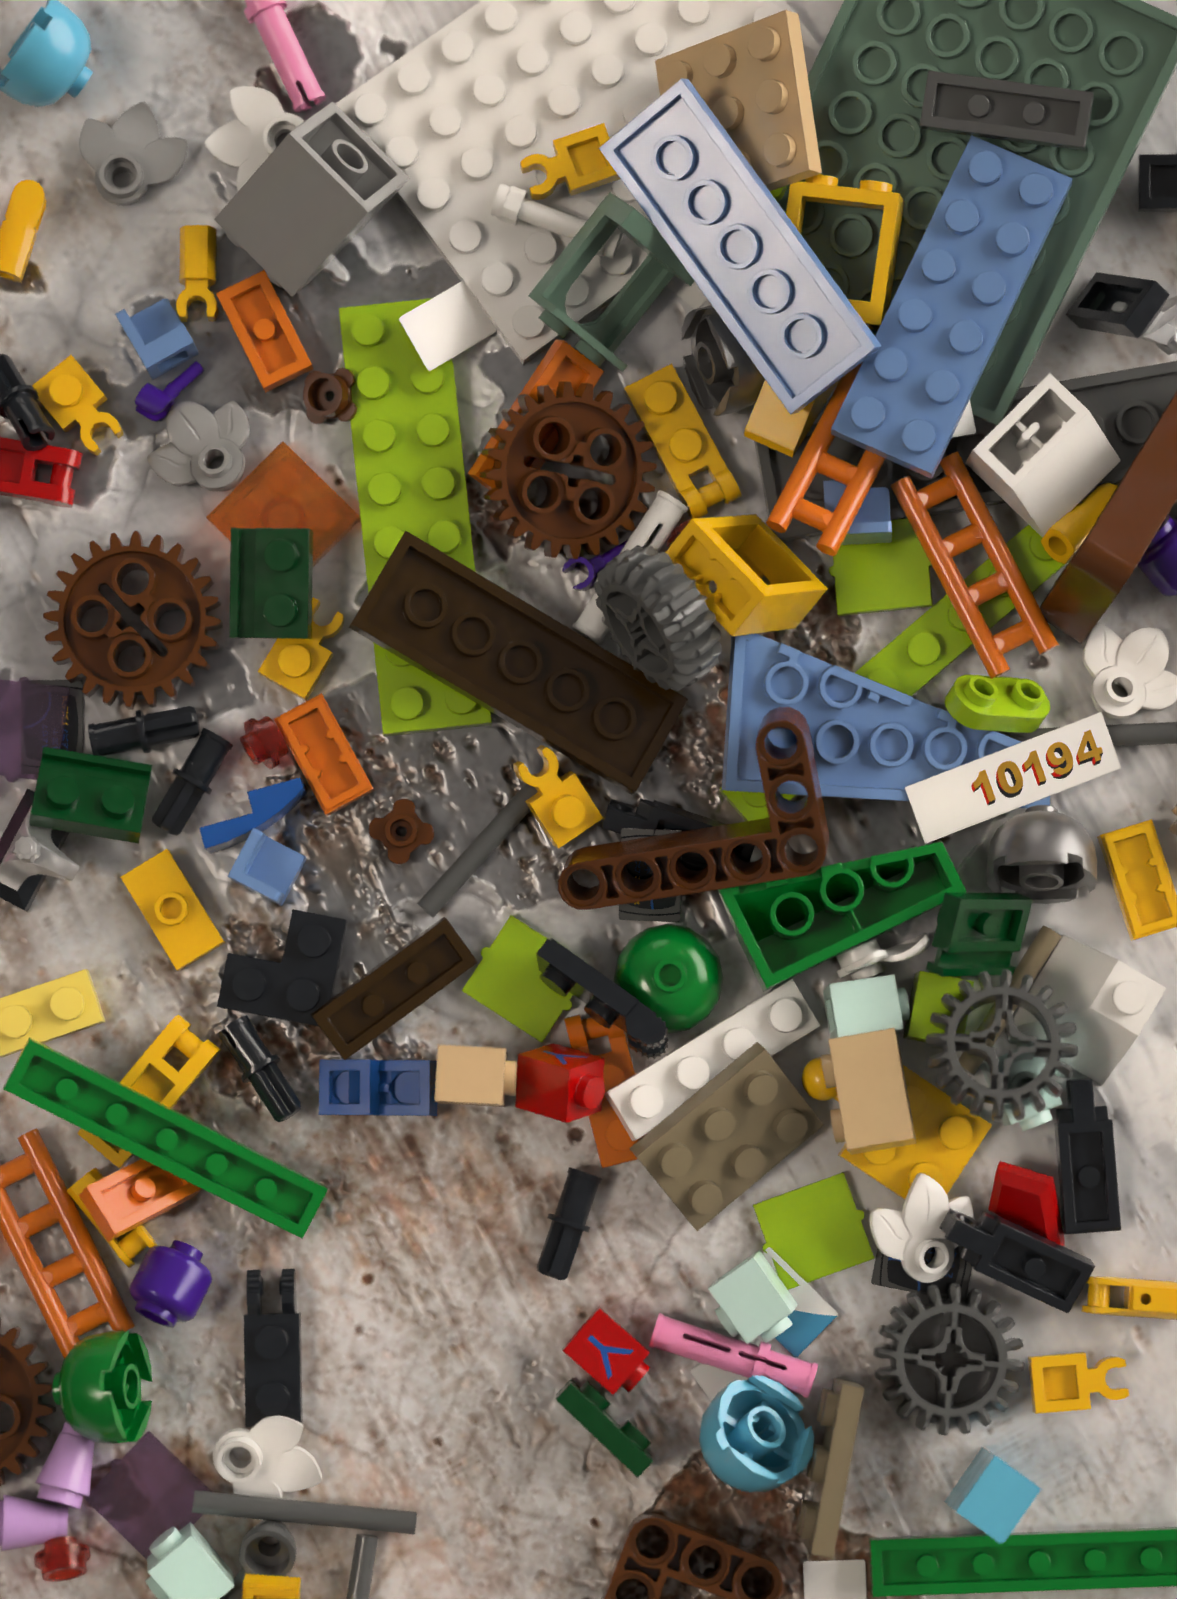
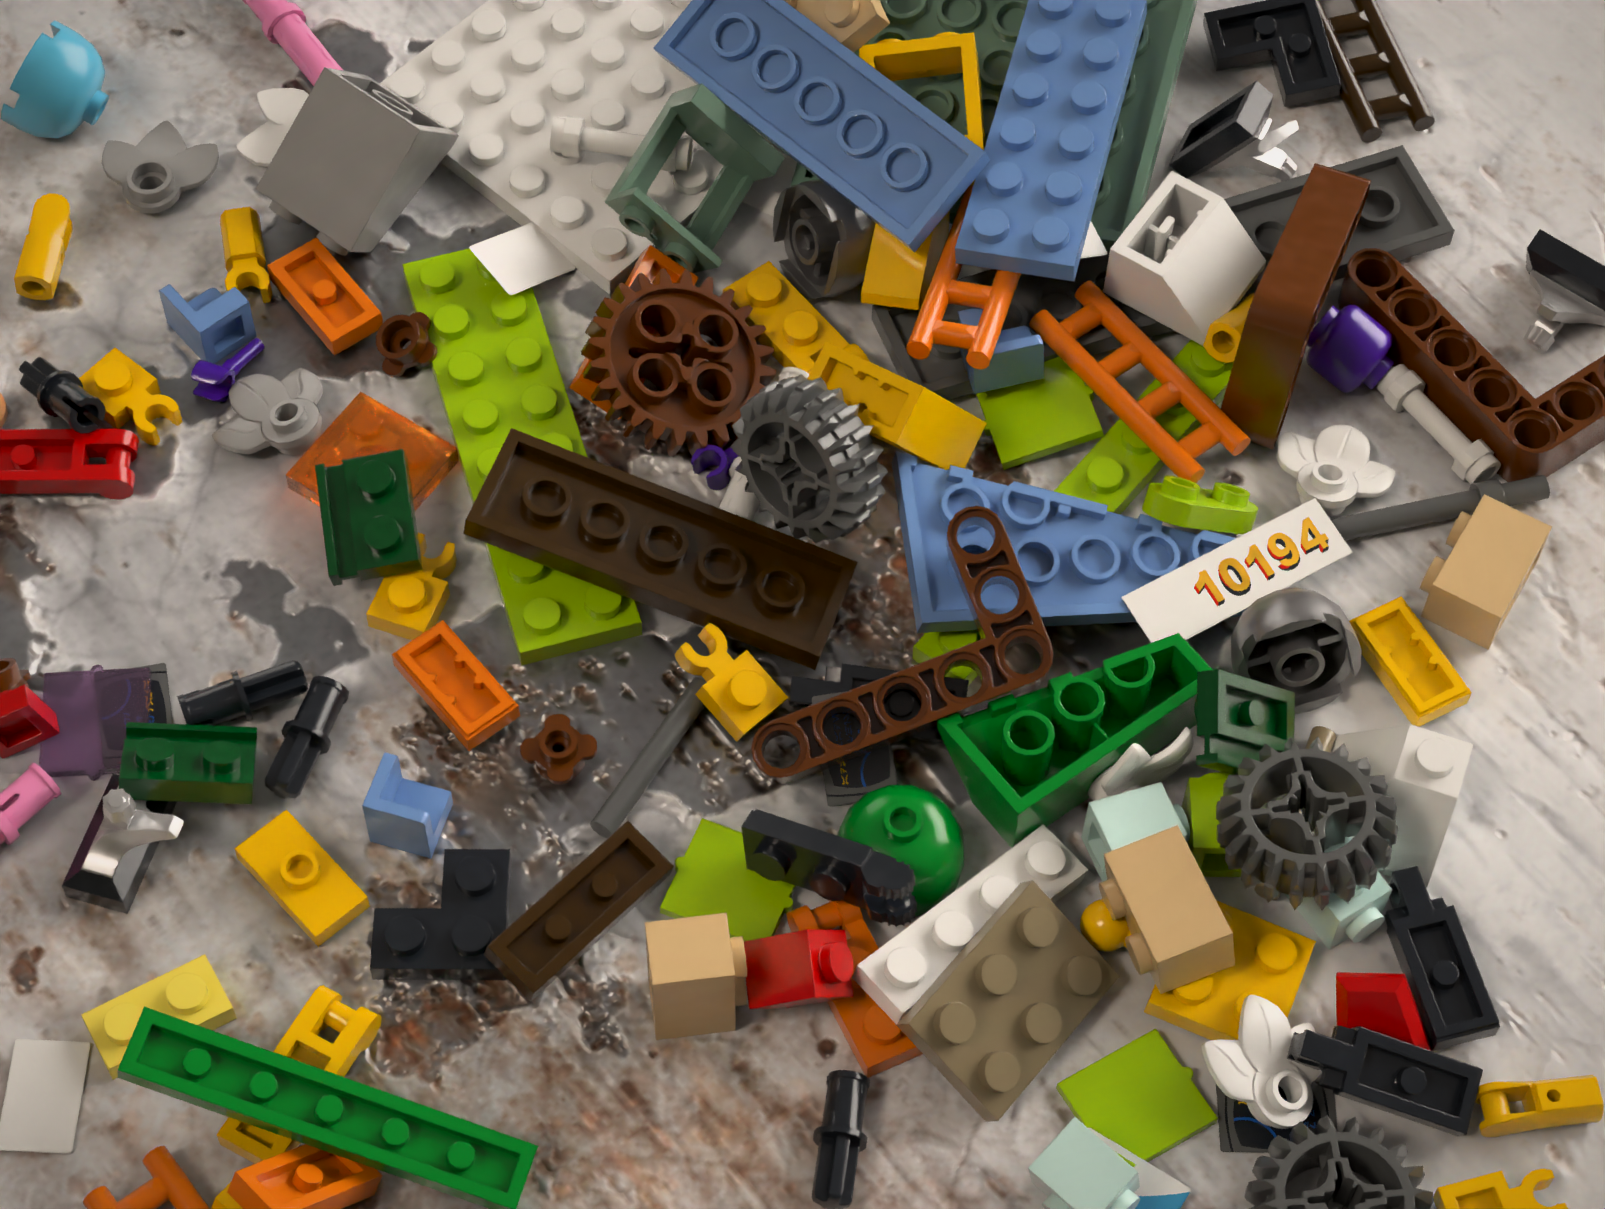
camera: 10 degrees left, 25 degrees down
reddish brown gear [43,531,223,710] -> none
blue slope [199,777,307,854] -> none
black axle [217,1015,301,1122] -> none
clear red plate [240,716,289,769] -> none
blue slope [319,1059,438,1116] -> none
yellow plate [520,123,620,200] -> none

